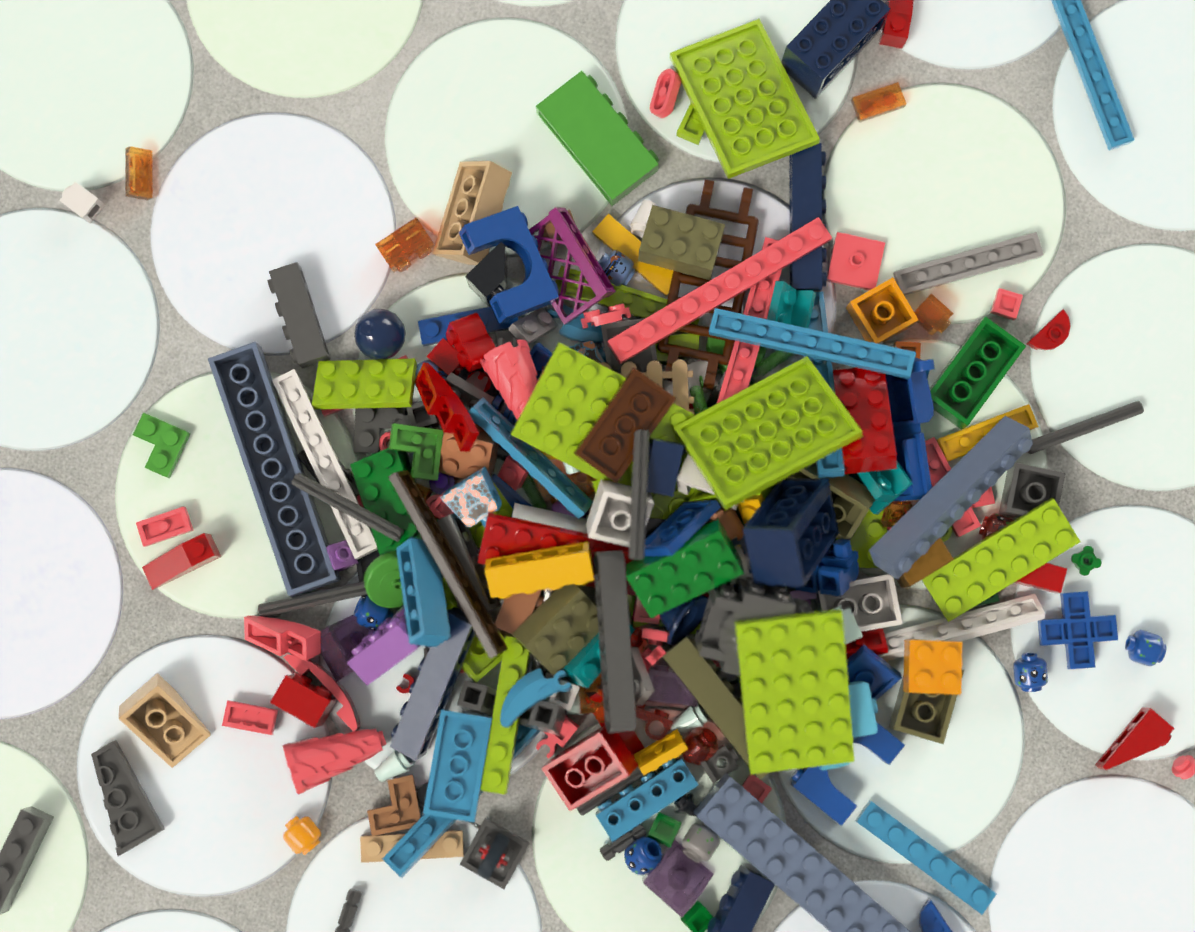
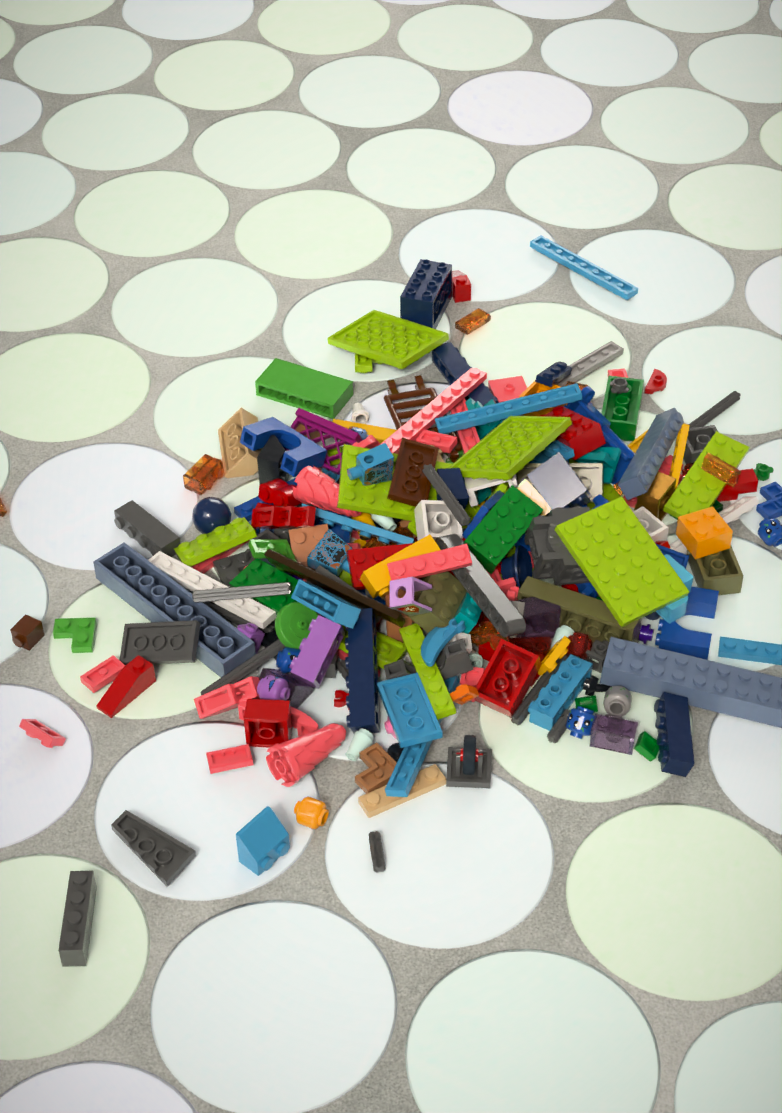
camera: 25 degrees left, 40 degrees down
tan slope [118,673,211,768] -> none
olive brick [638,205,725,280] -> none
coral plate [650,69,681,118] -> none
none -> reddish brown brick [10,614,45,651]
none -> coral plate [19,719,66,748]
none -> dark grey plate [119,620,201,665]
none -> dark azure slope [236,806,290,876]
none -> medium lavender head [257,675,290,700]
none -> dark azure torso [347,443,394,486]
none -> coral plate [387,544,472,581]
none -> lavender piece [390,576,432,616]
none -> coral plate [416,430,458,454]
none -> orange plate [450,684,479,705]
none -> dark blue plate [535,361,572,387]
none -> dark grey plate [610,377,629,394]
none -> yellow tile [669,423,690,490]
none -> clear orange plate [701,453,741,488]

